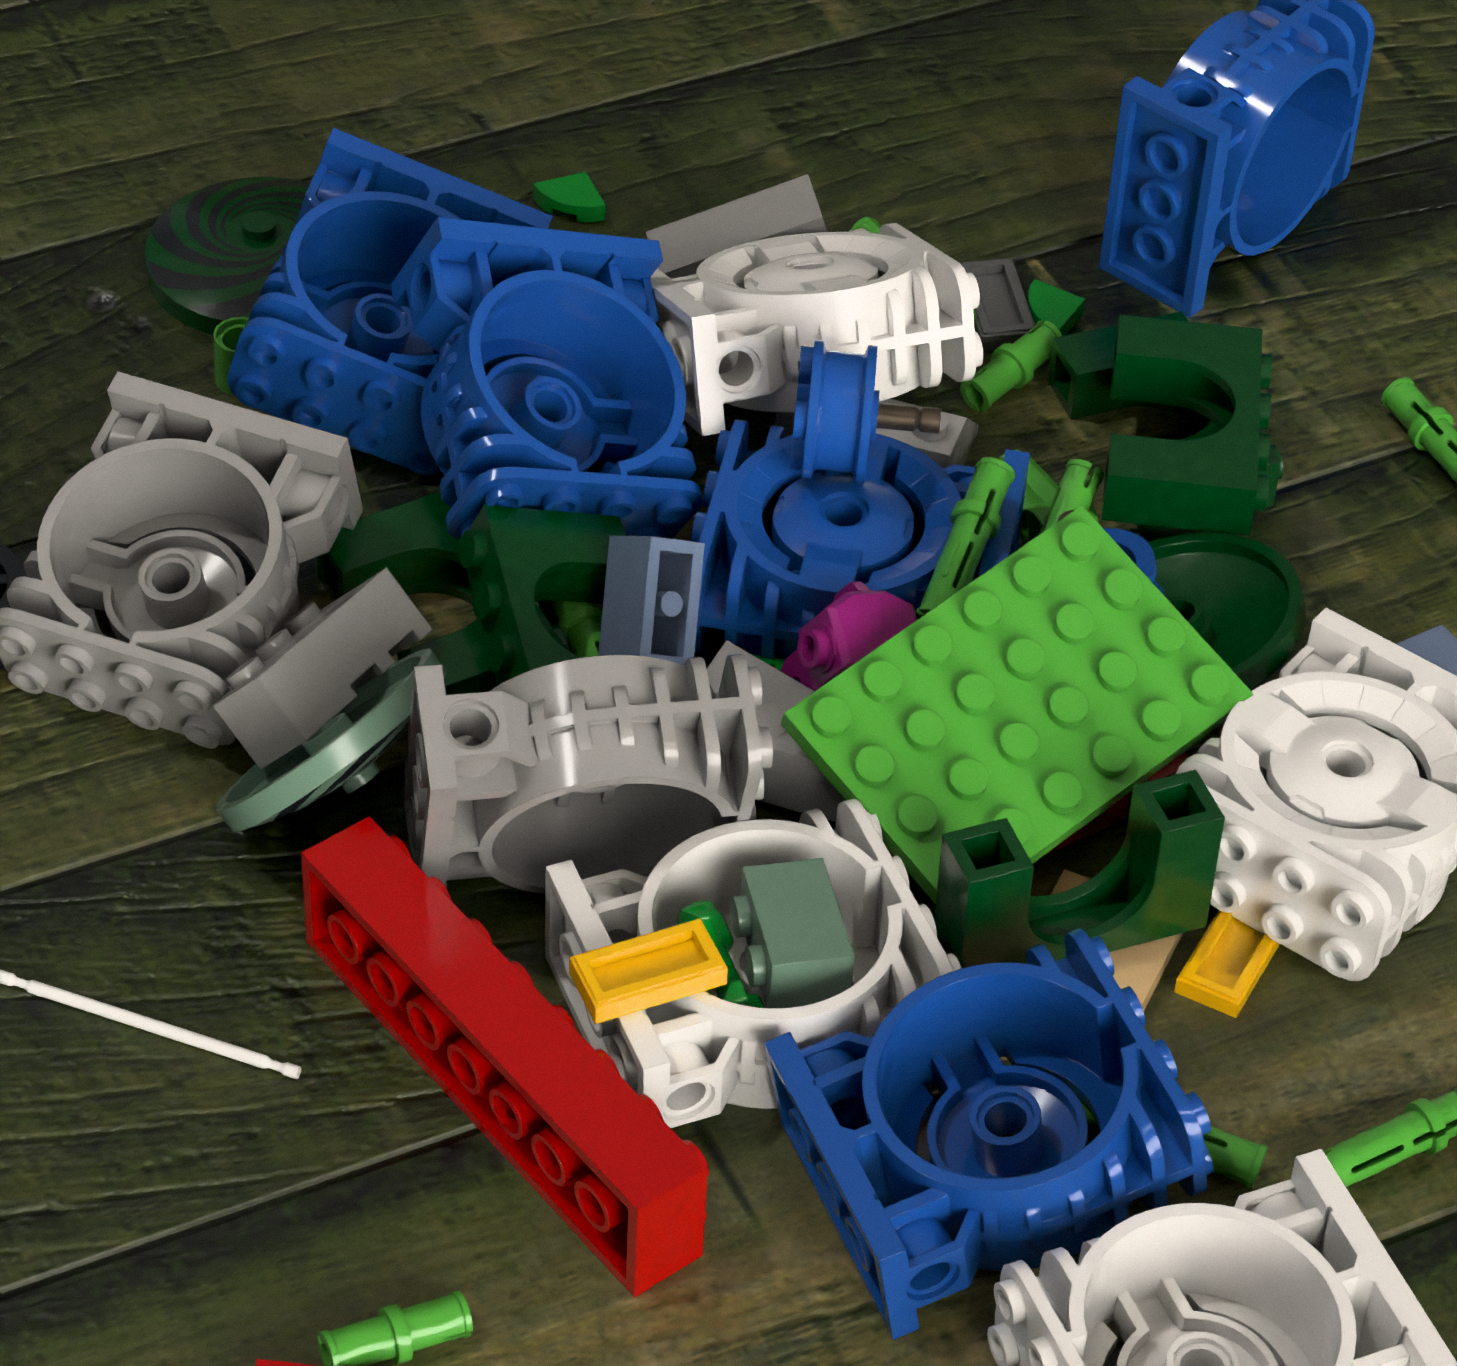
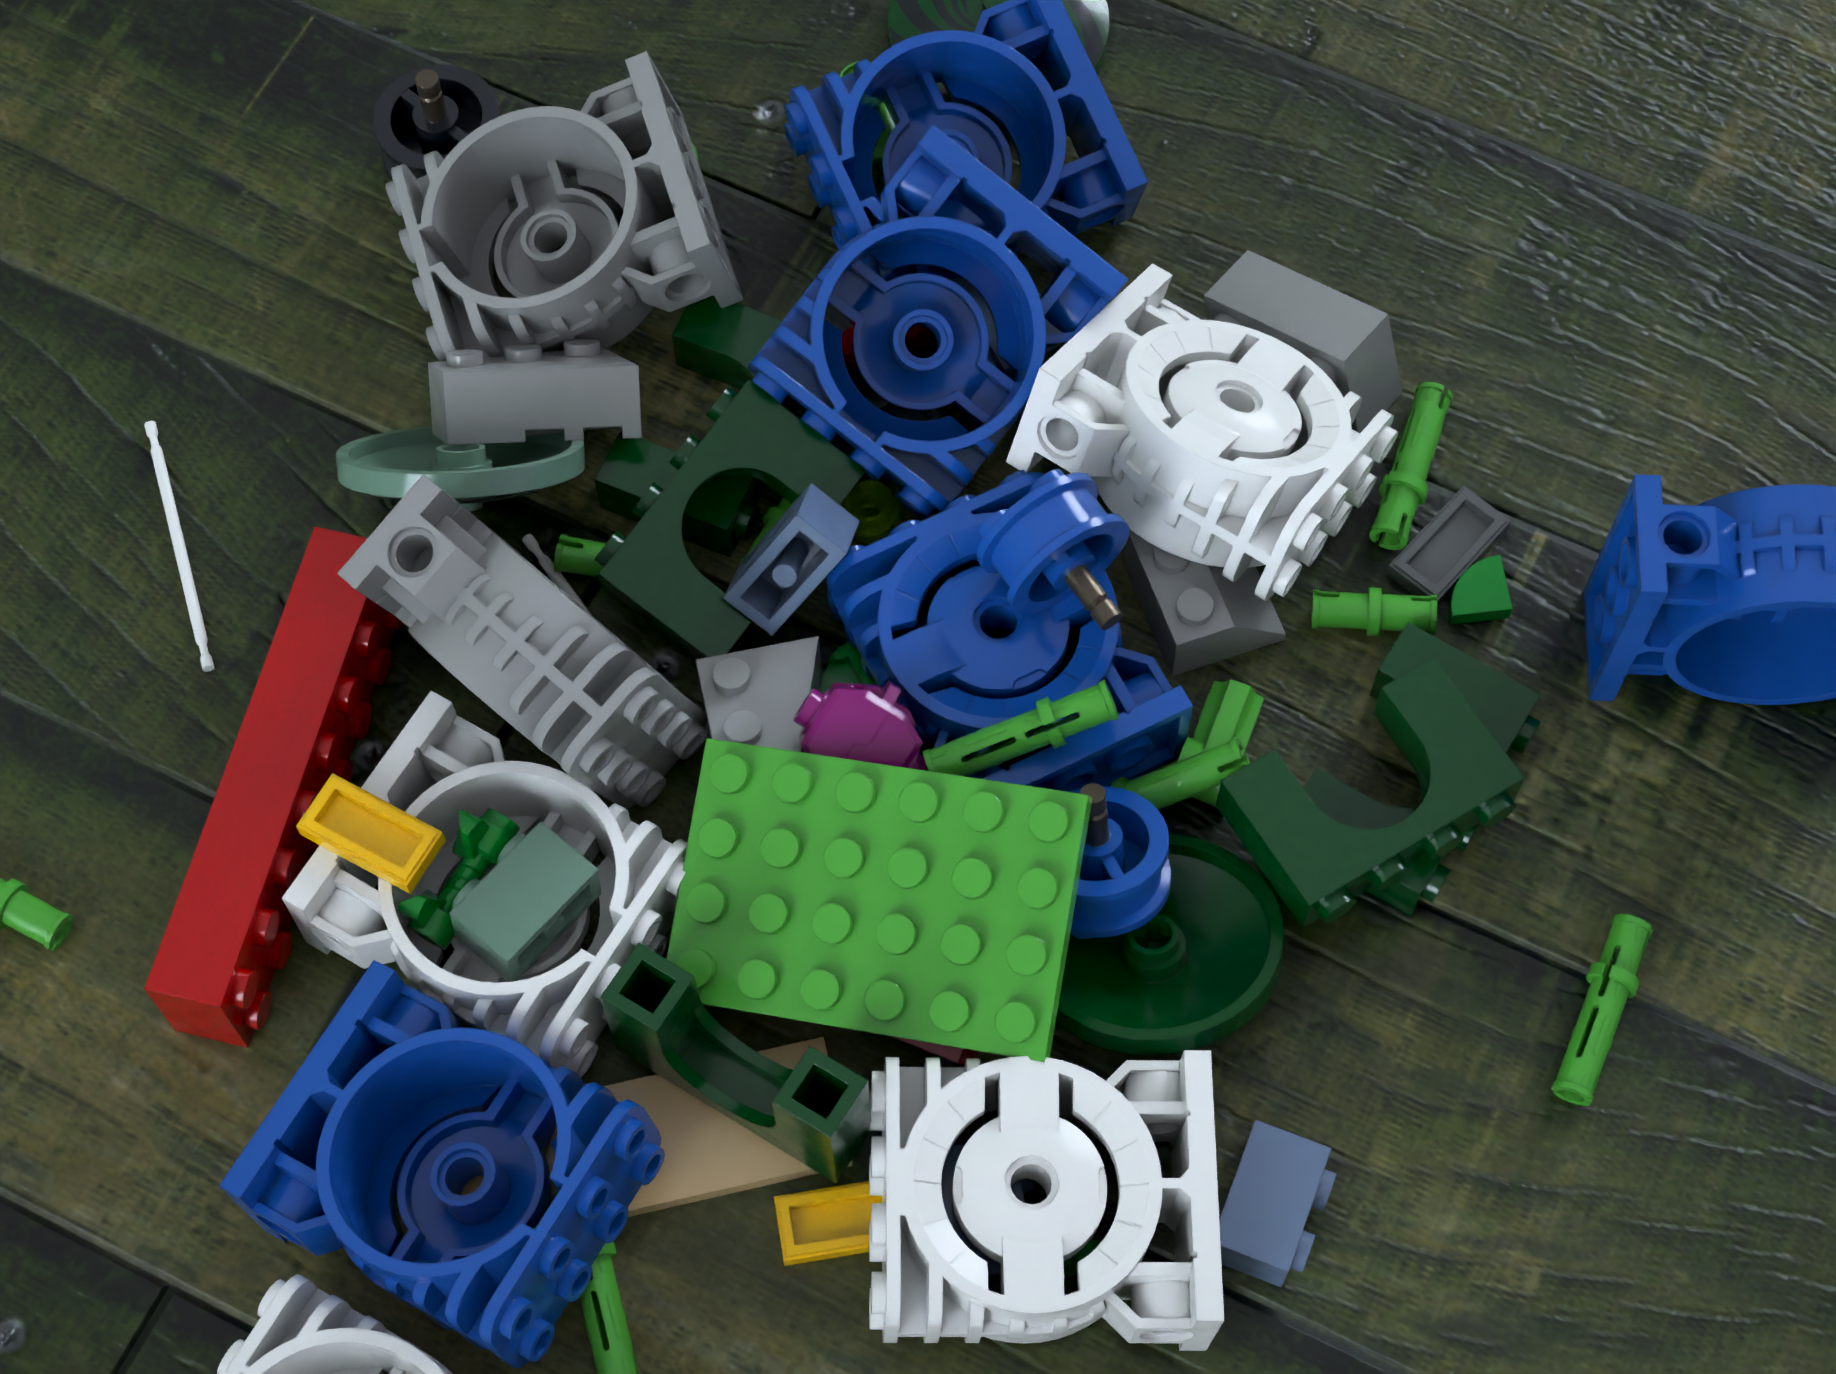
camera: 55 degrees right, 20 degrees up
green tile [533,172,606,223] -> none

